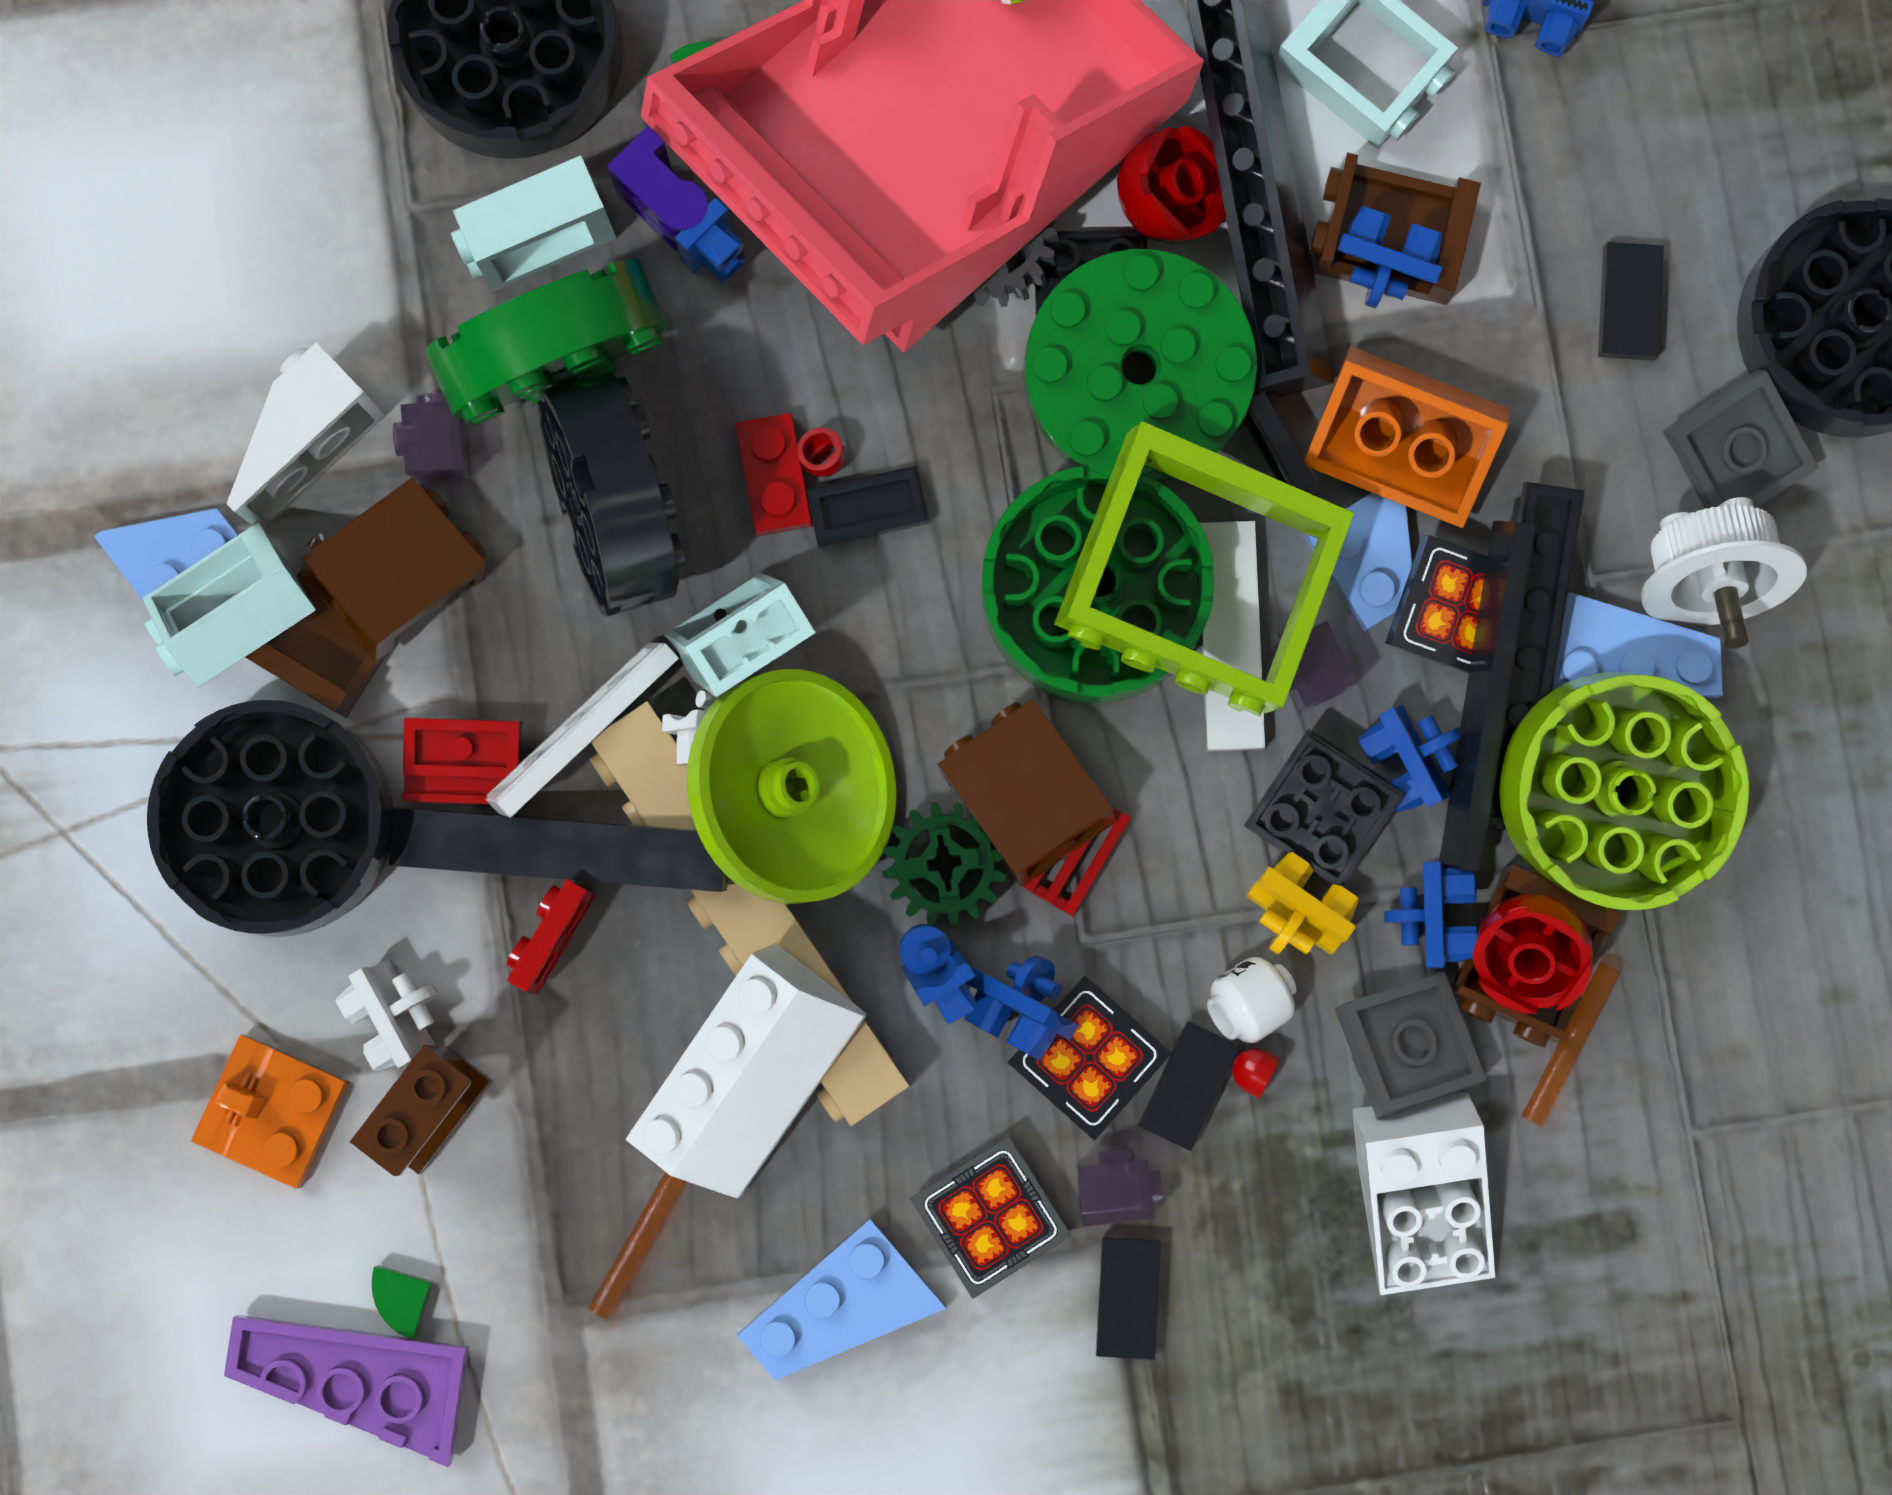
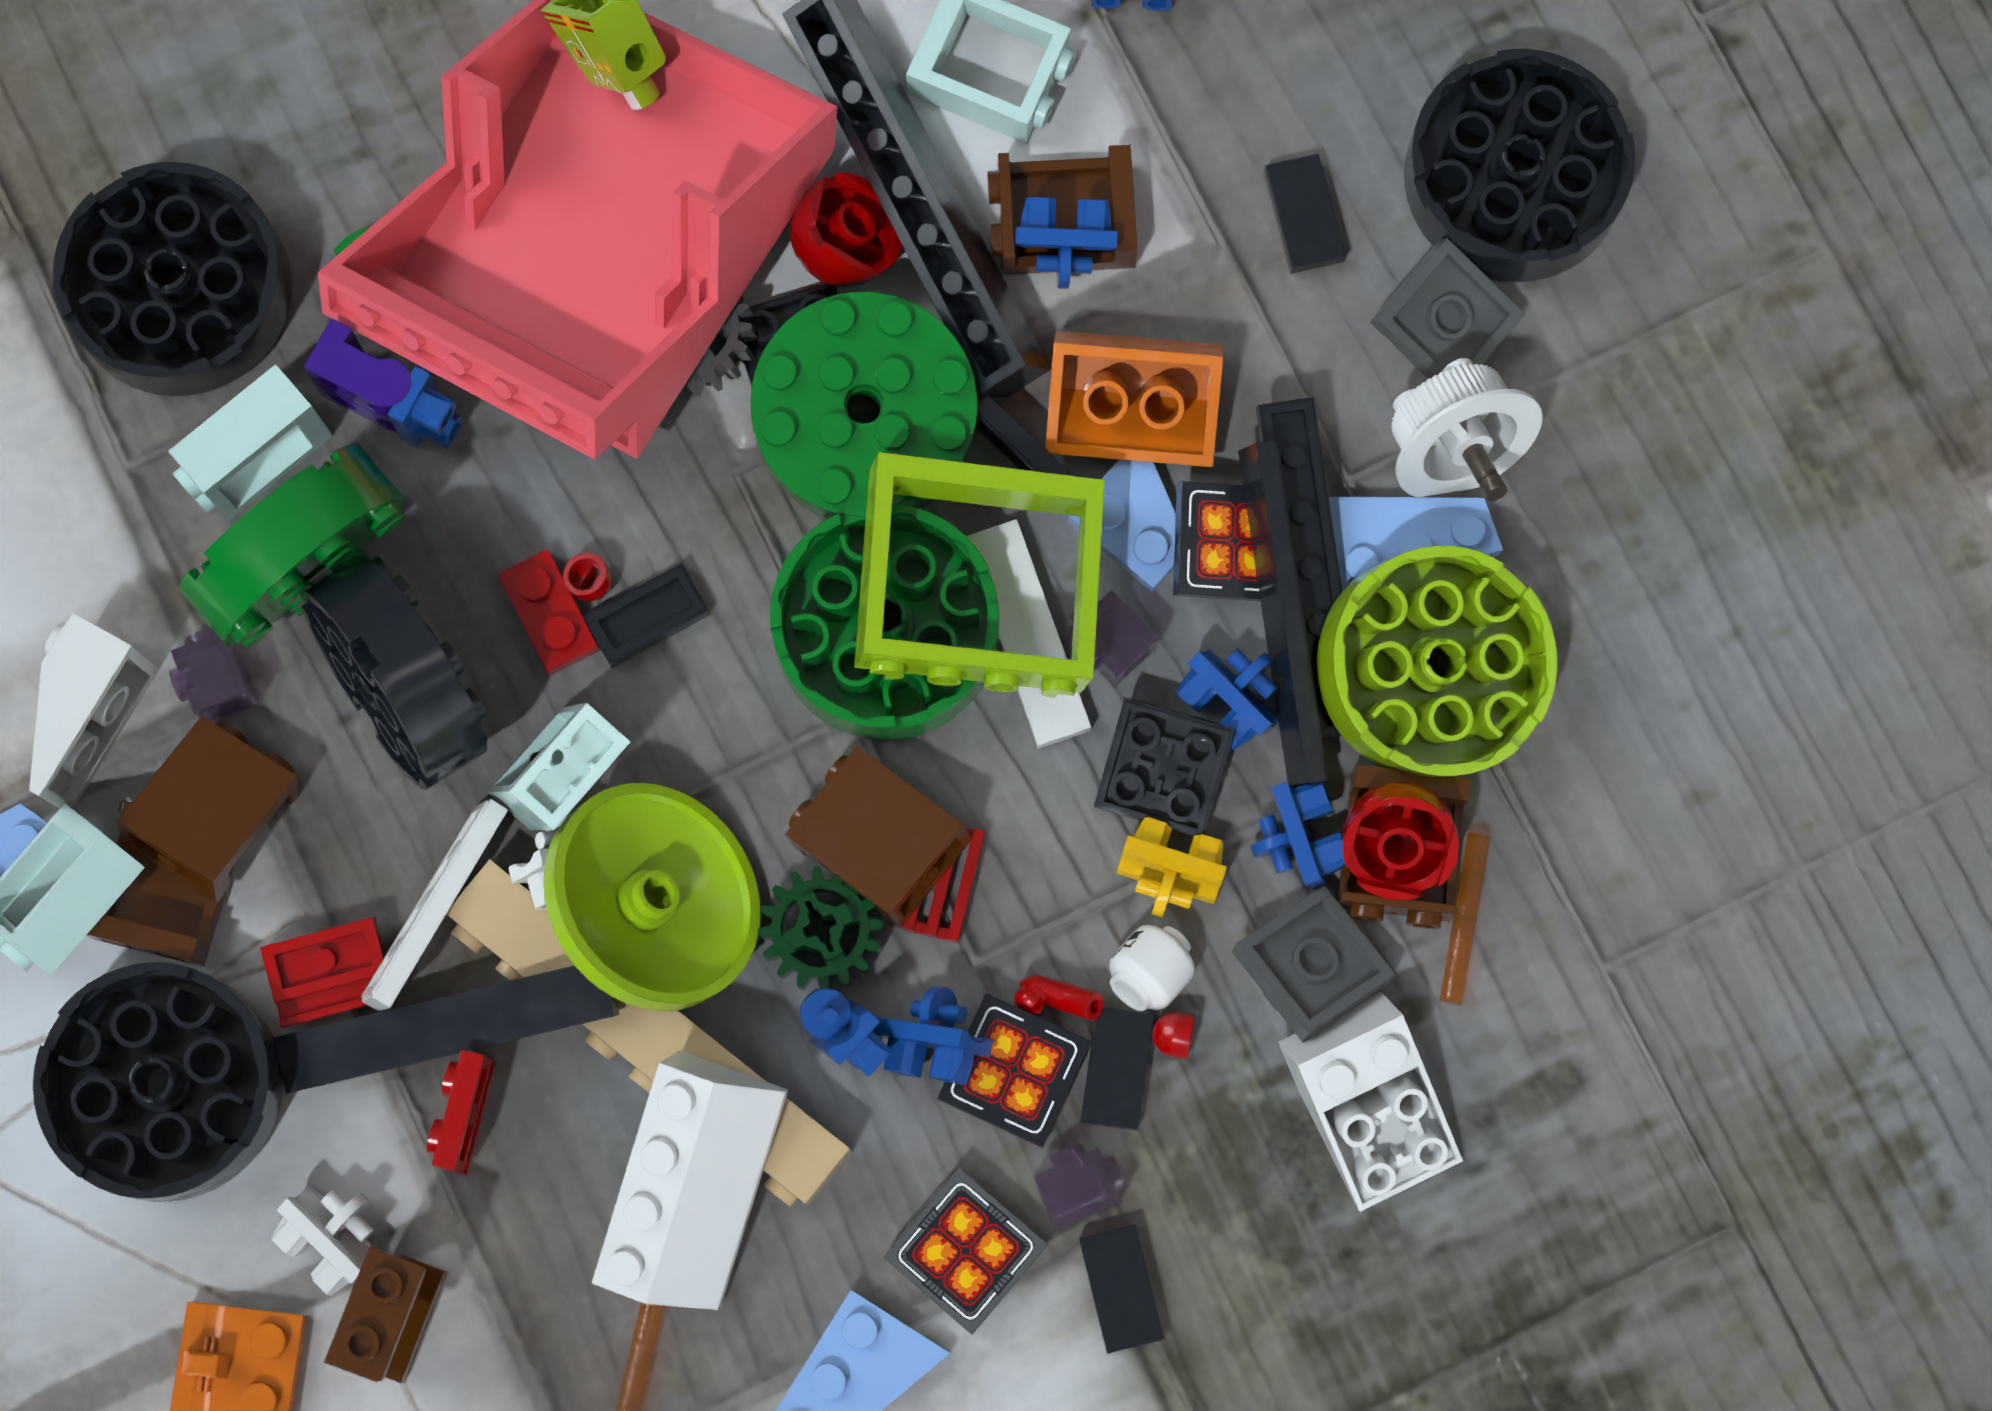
camera: 20 degrees left, 5 degrees down
none -> red arm [1014,974,1104,1021]

